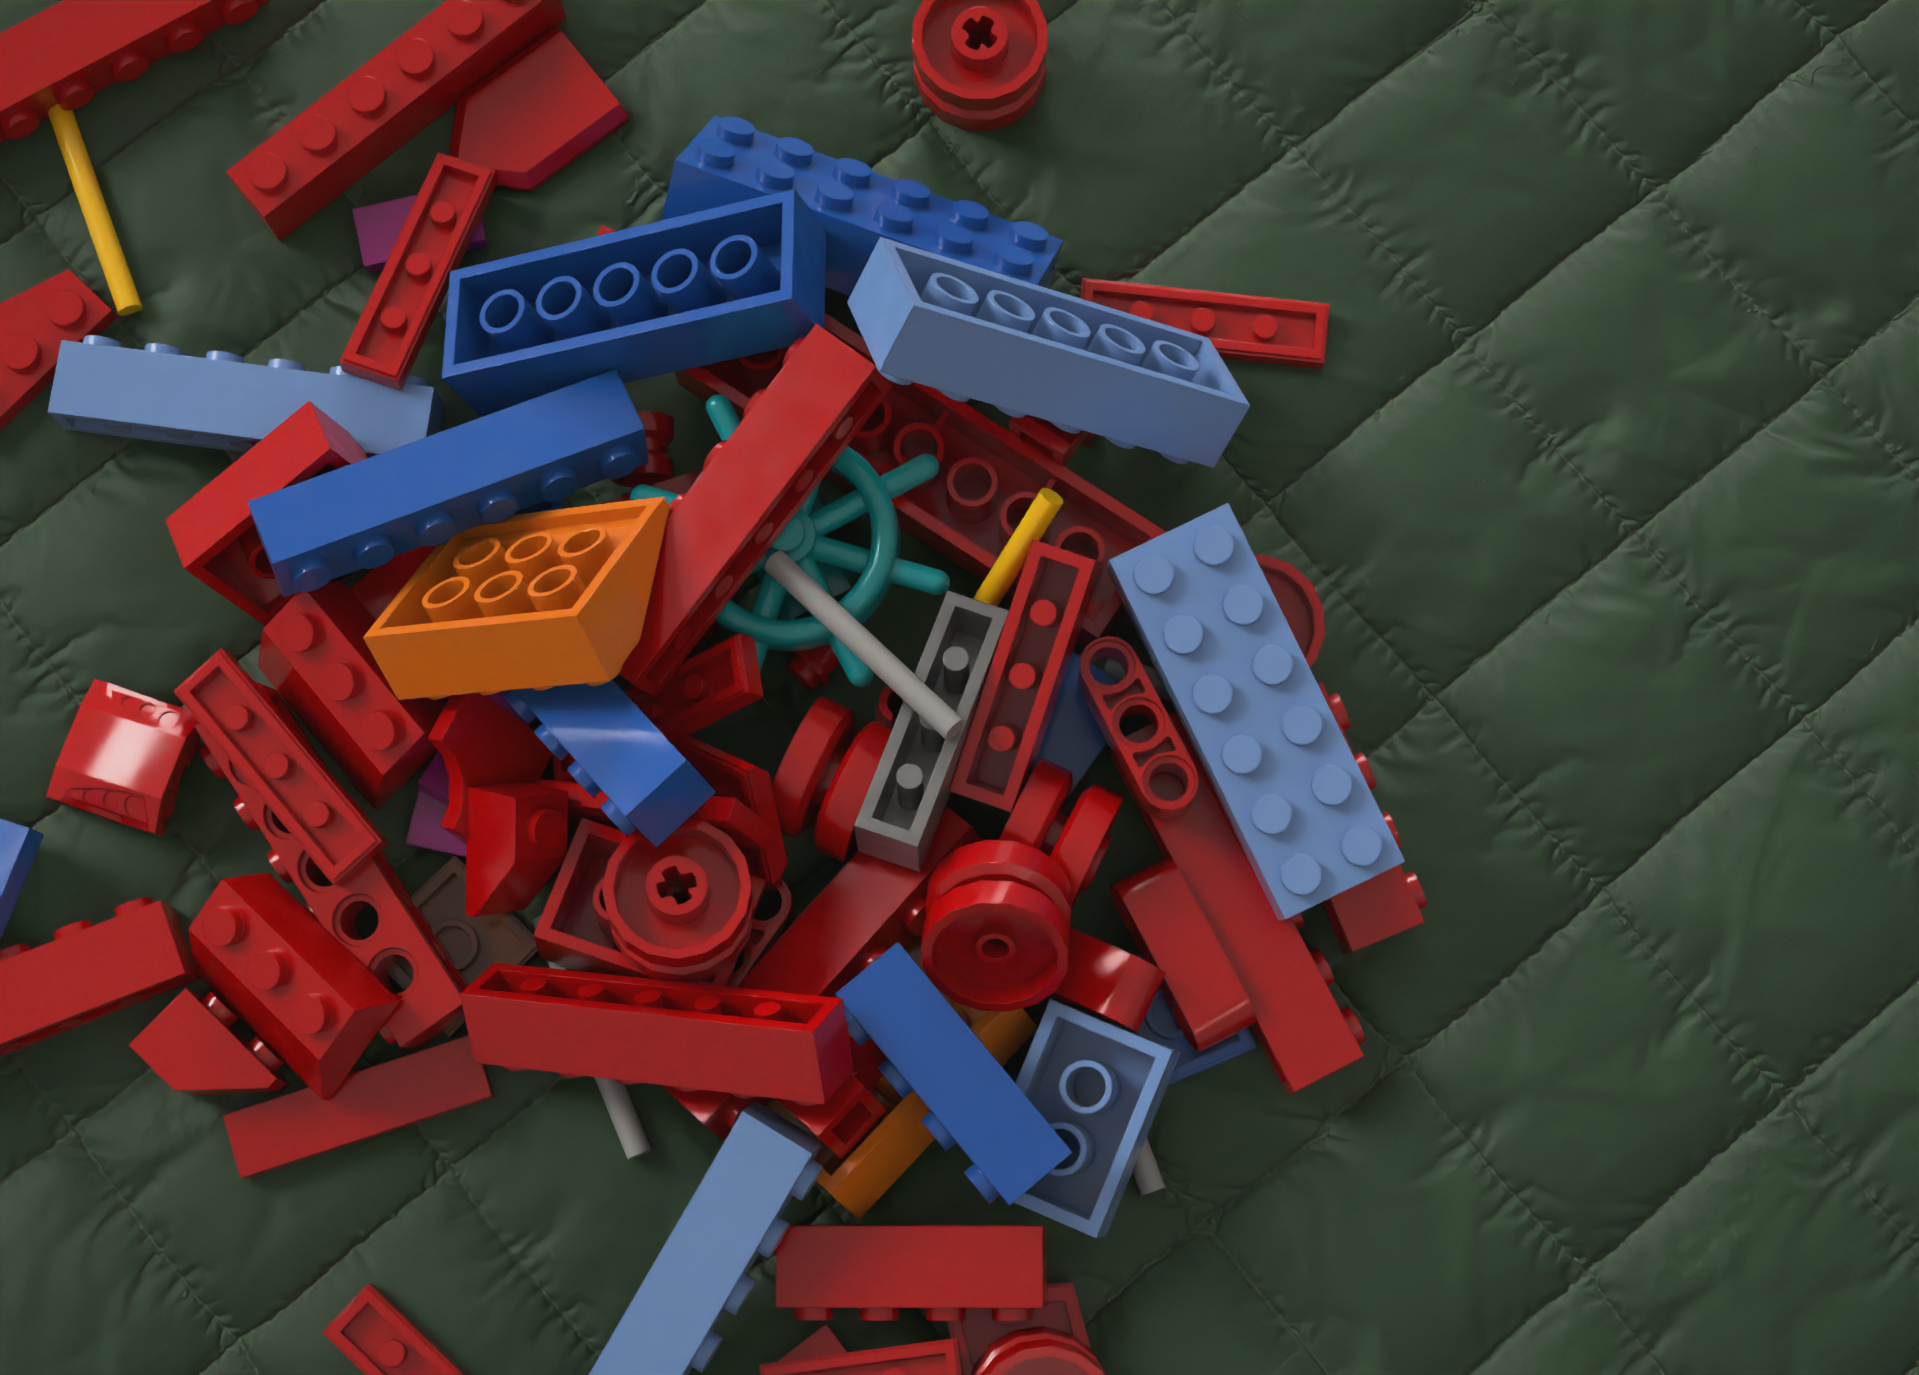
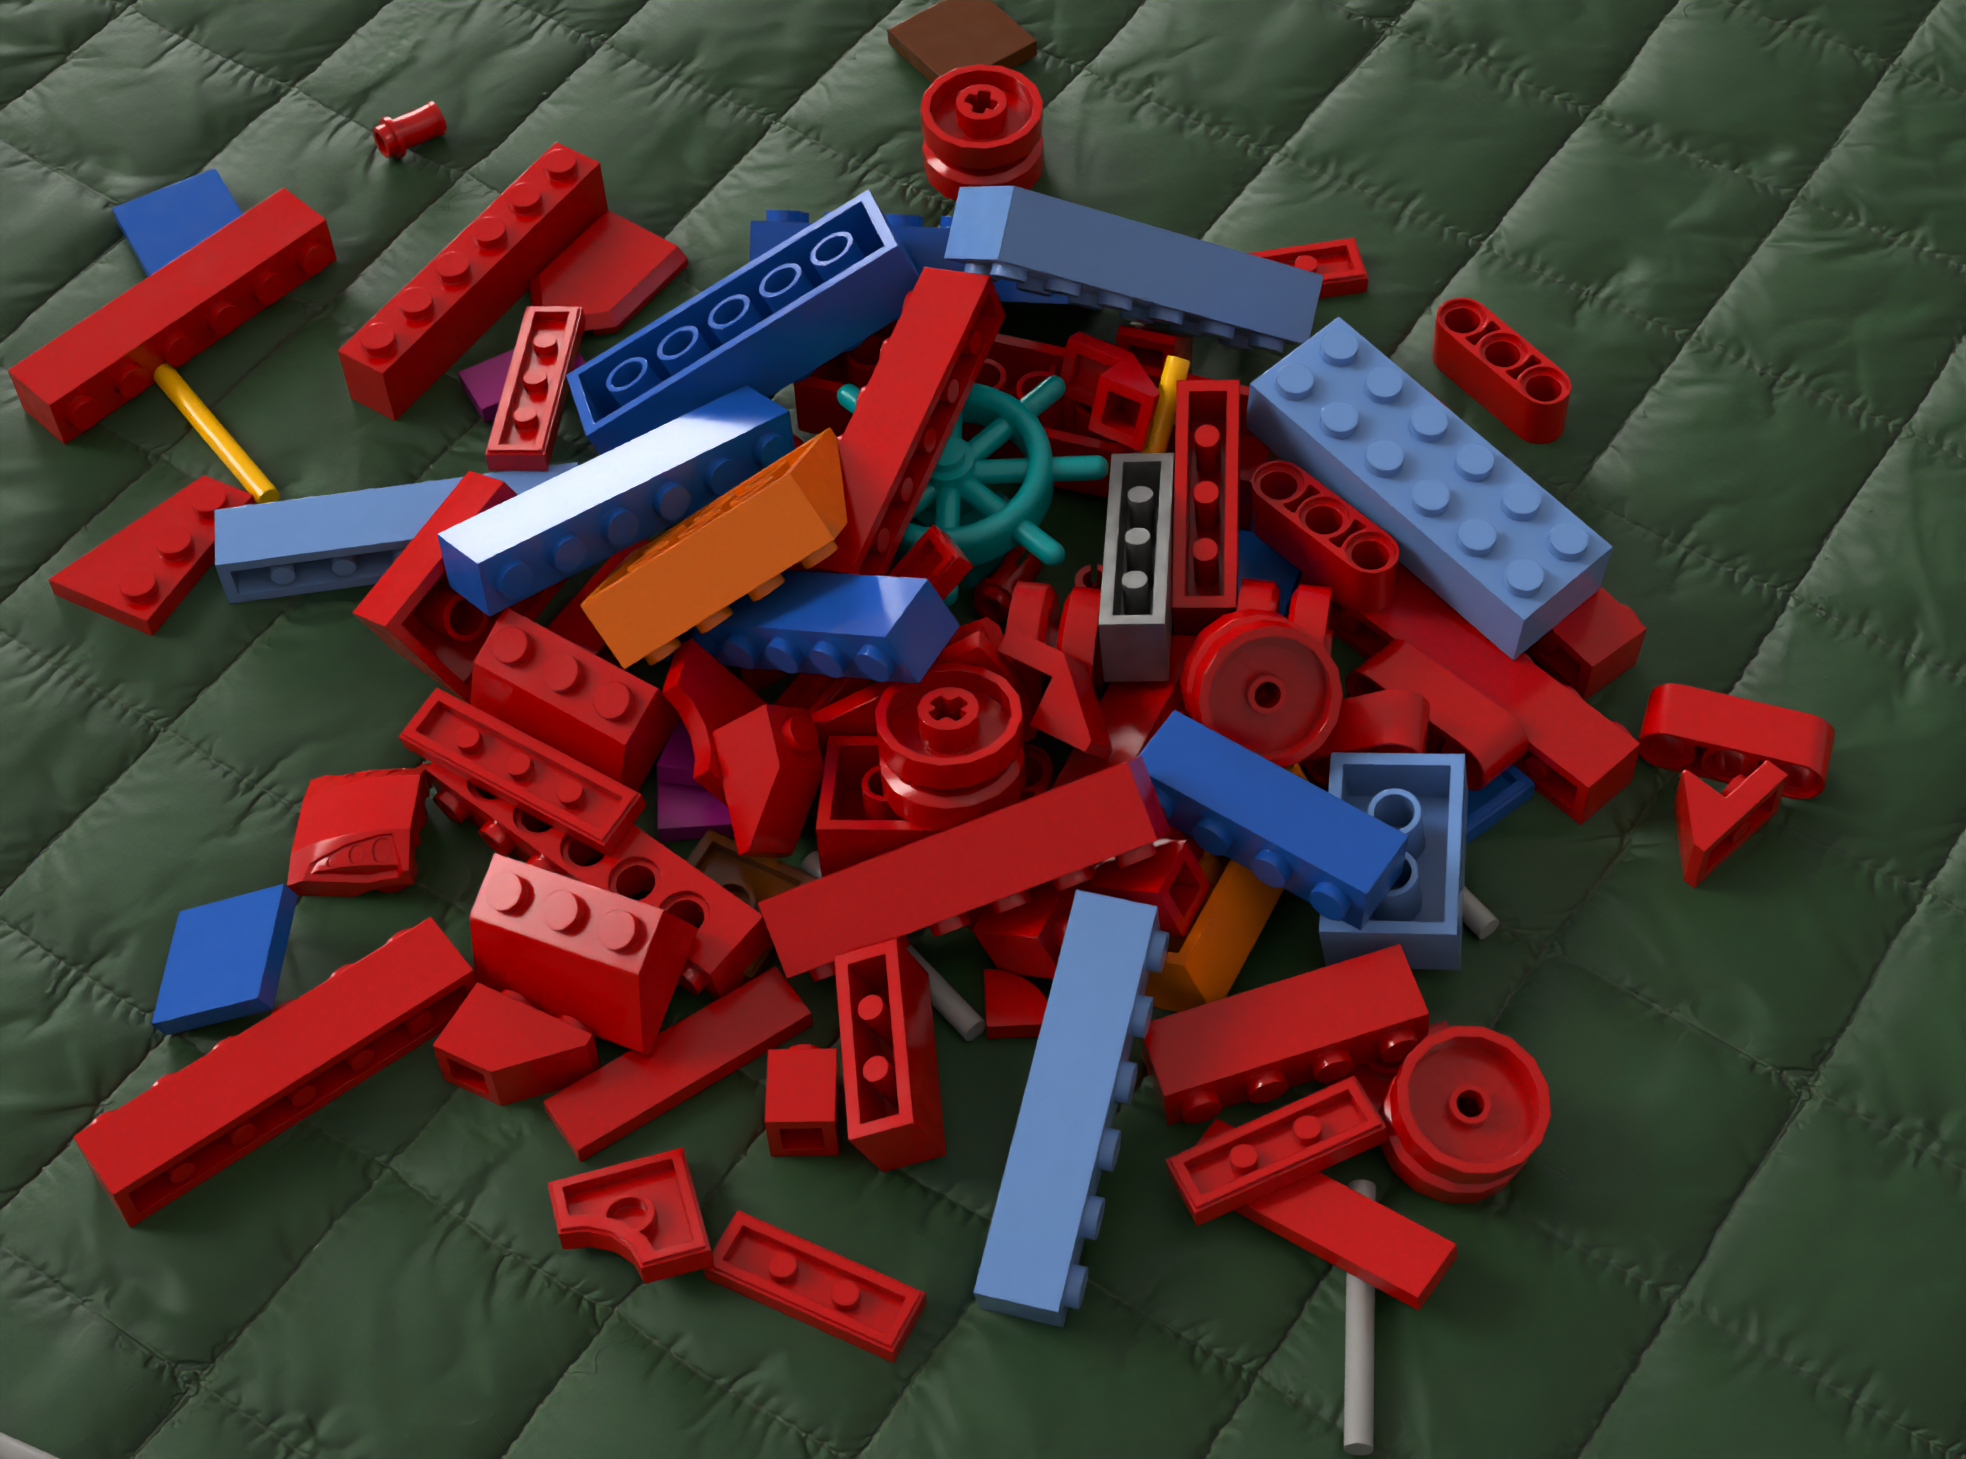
camera: 15 degrees left, 25 degrees down
light grey bar [764,550,965,740] -> none
none -> red tile [547,1147,714,1284]
none -> red brick [765,1044,842,1156]
none -> red brick [834,938,946,1172]
none -> red tile [984,969,1048,1039]
none -> red slope [997,626,1113,761]
none -> red slope [1060,331,1160,452]
none -> red beam [1431,297,1572,444]
none -> red beam [1638,683,1835,800]
none -> red slope [1674,760,1788,888]

